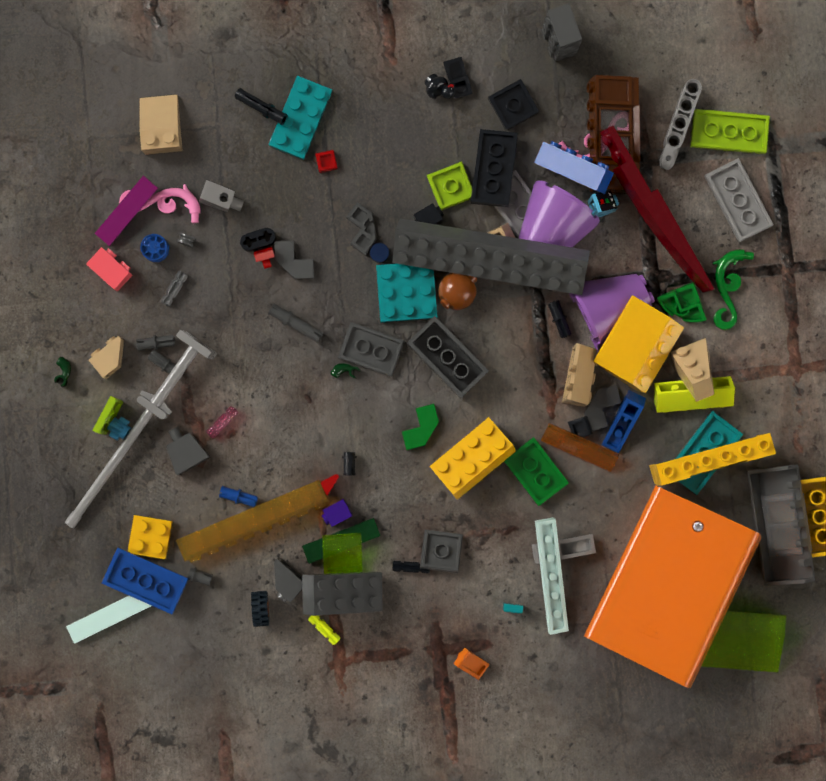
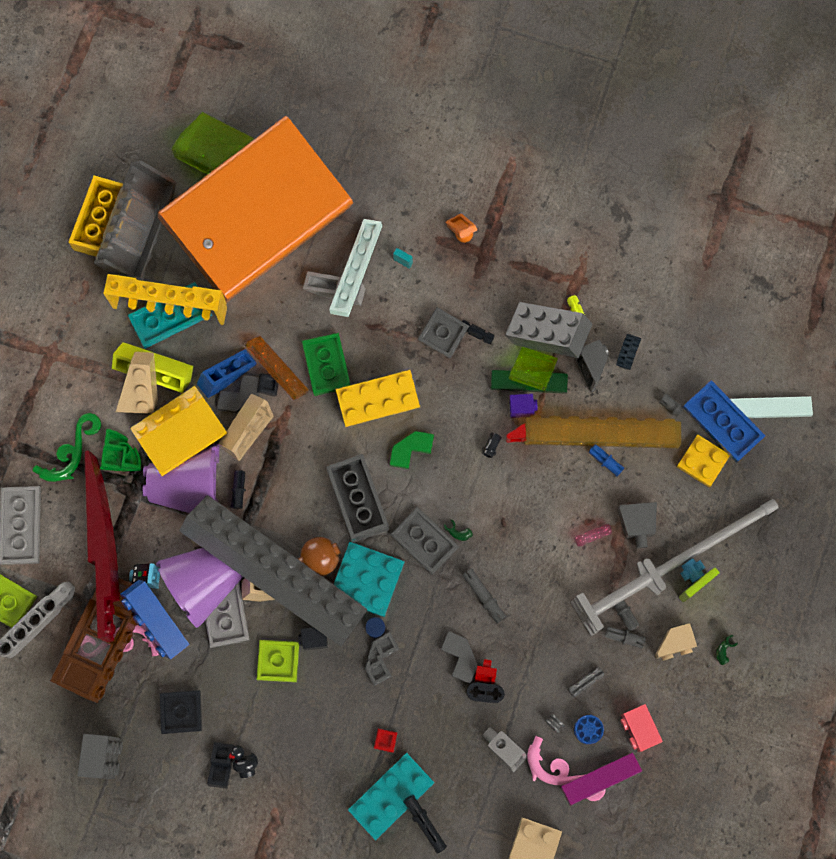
camera: 155 degrees left, 10 degrees down
black plate [471,129,518,207] -> none

